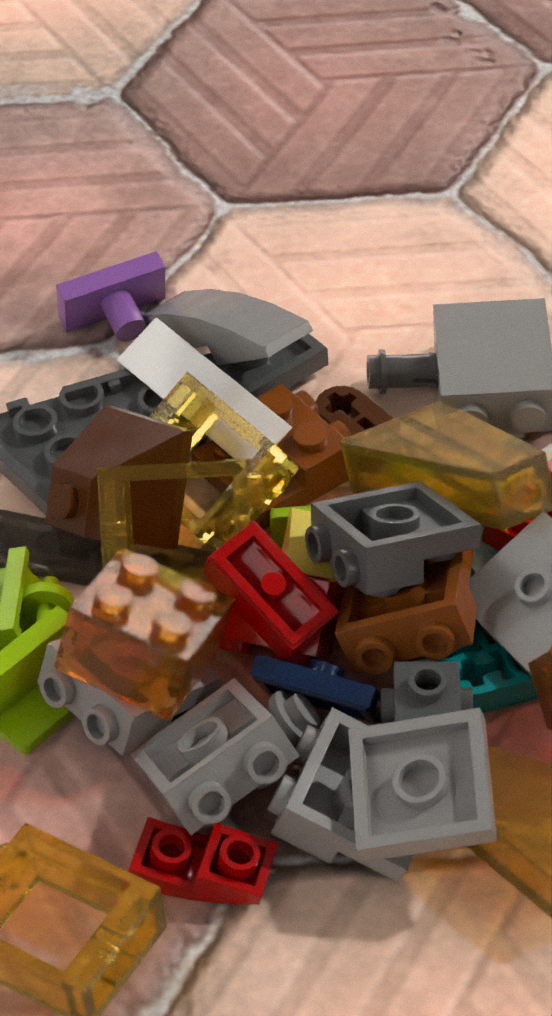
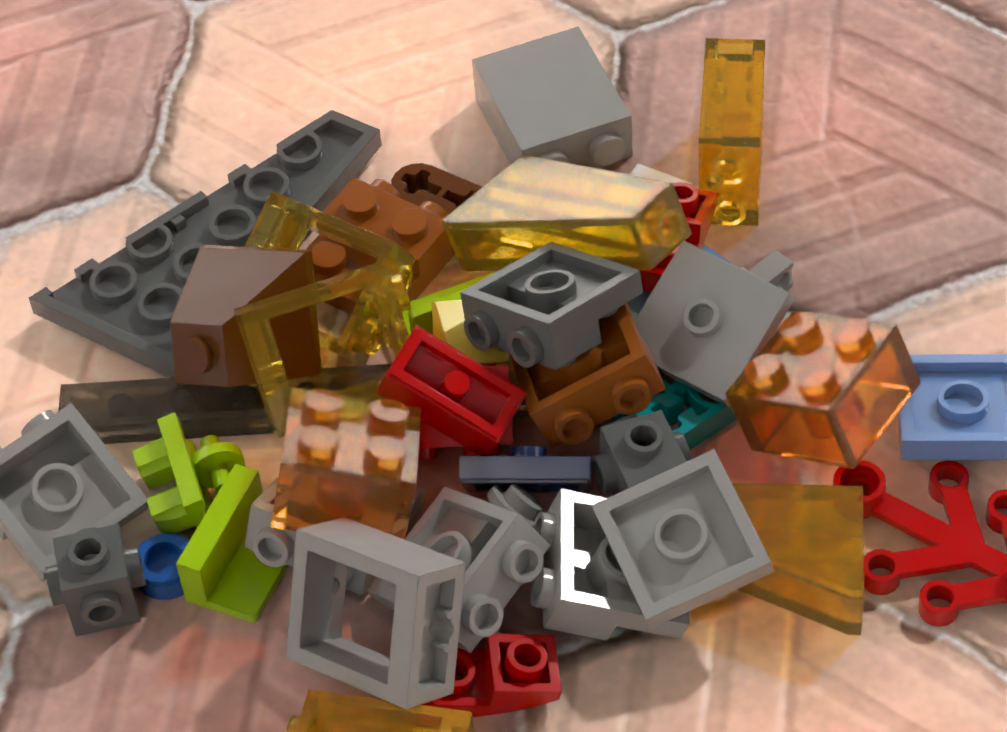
camera: 20 degrees left, 5 degrees up
medium lavender tile [56,251,165,341] -> none
white sticker [116,317,293,472] -> none
light grey slope [142,289,313,366] -> none
dark grey pin [367,349,437,394] -> none
none -> light grey window [286,517,466,710]

